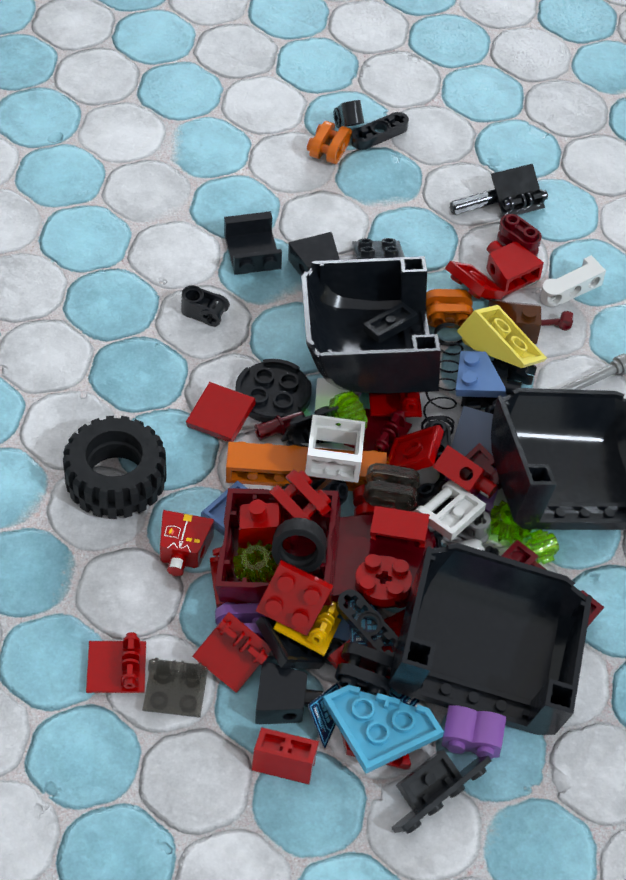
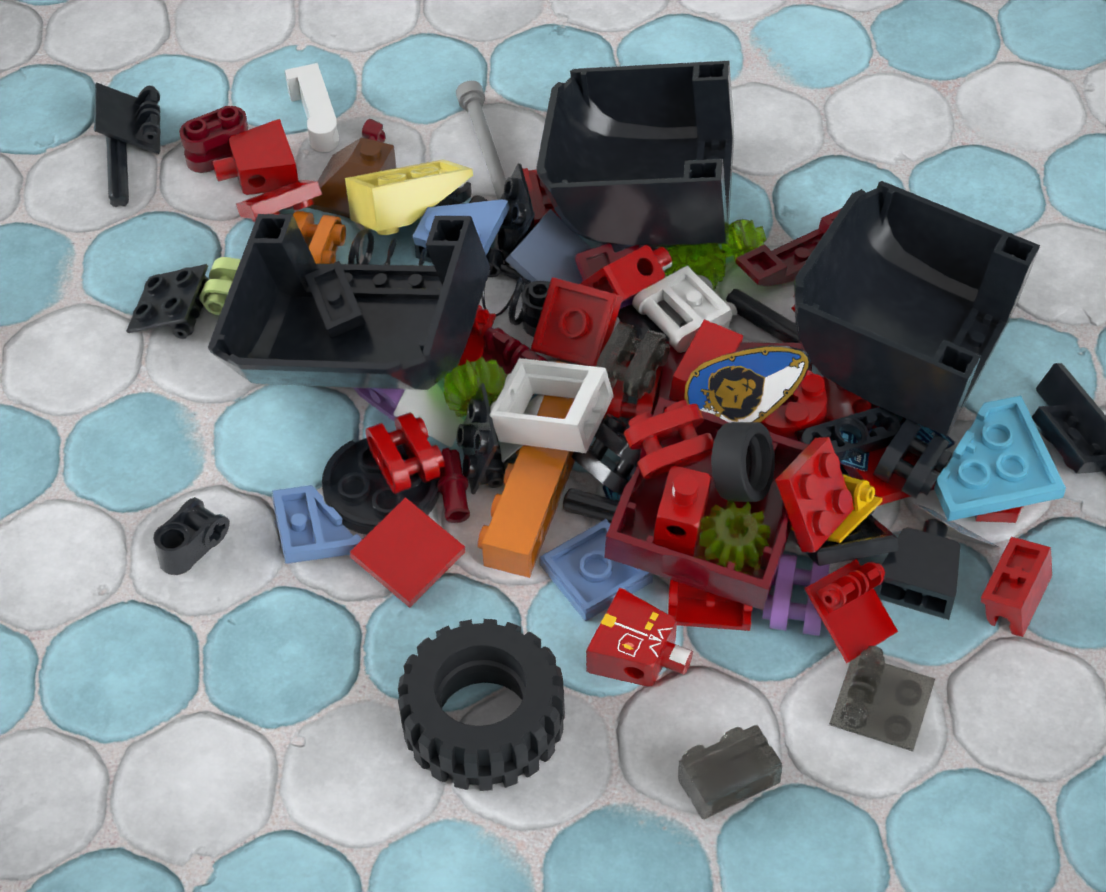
camera: 70 degrees left, 0 degrees up
red hinge [86,632,146,693] -> none
black panel [224,211,282,275] -> none
black torso [288,232,339,276] -> none
medium lavender brick [441,705,506,759] -> none
none -> medium blue wing [272,485,362,564]
none -> red brick [365,412,445,494]
none -> clear smoke brick [678,725,783,819]
none -> shield [685,345,811,423]

